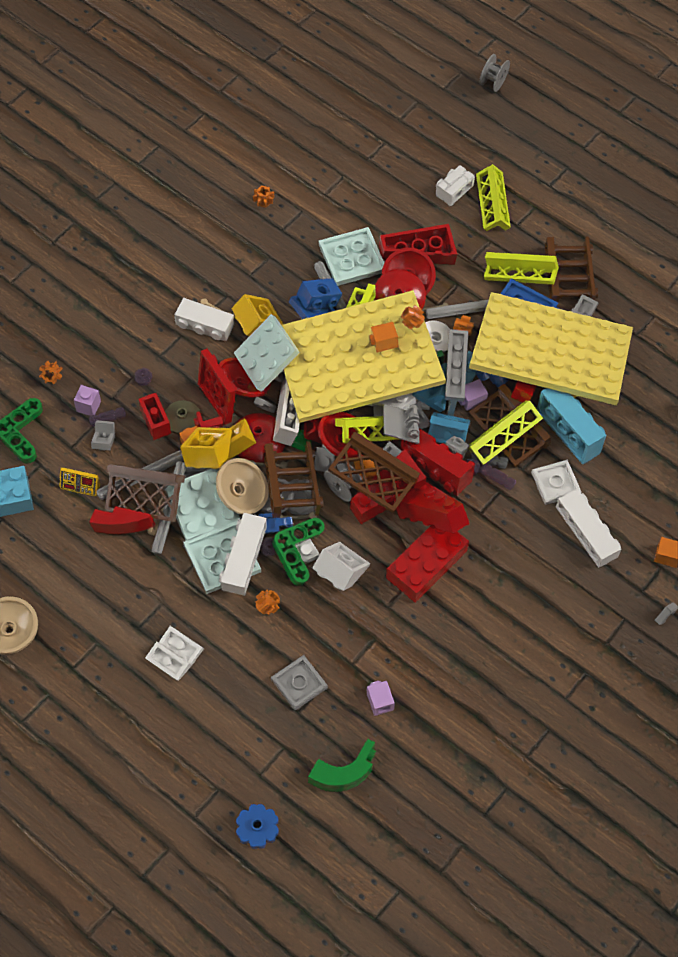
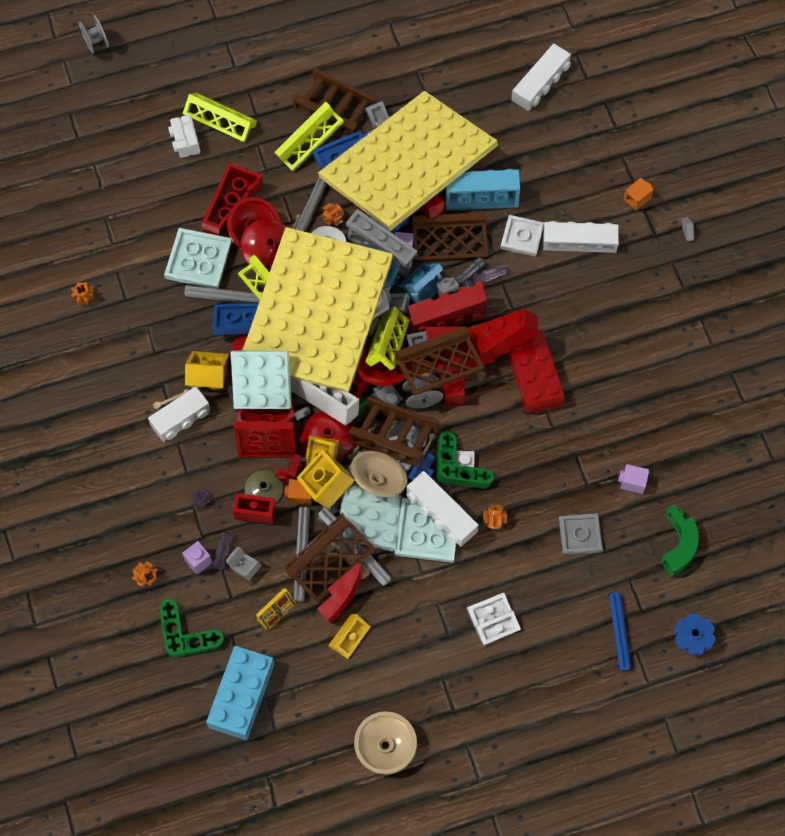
camera: 55 degrees left, 5 degrees up
blue brick [297,278,342,310] -> none
white slope [313,542,370,591] -> none
orange brick [369,322,399,352] -> none
light grey hinge [383,404,420,444] -> none
orange gear [401,305,425,329] -> none
neon yellow fence [468,400,543,465] -> none
none -> yellow slope [329,614,371,659]
none -> blue axle [609,592,631,671]

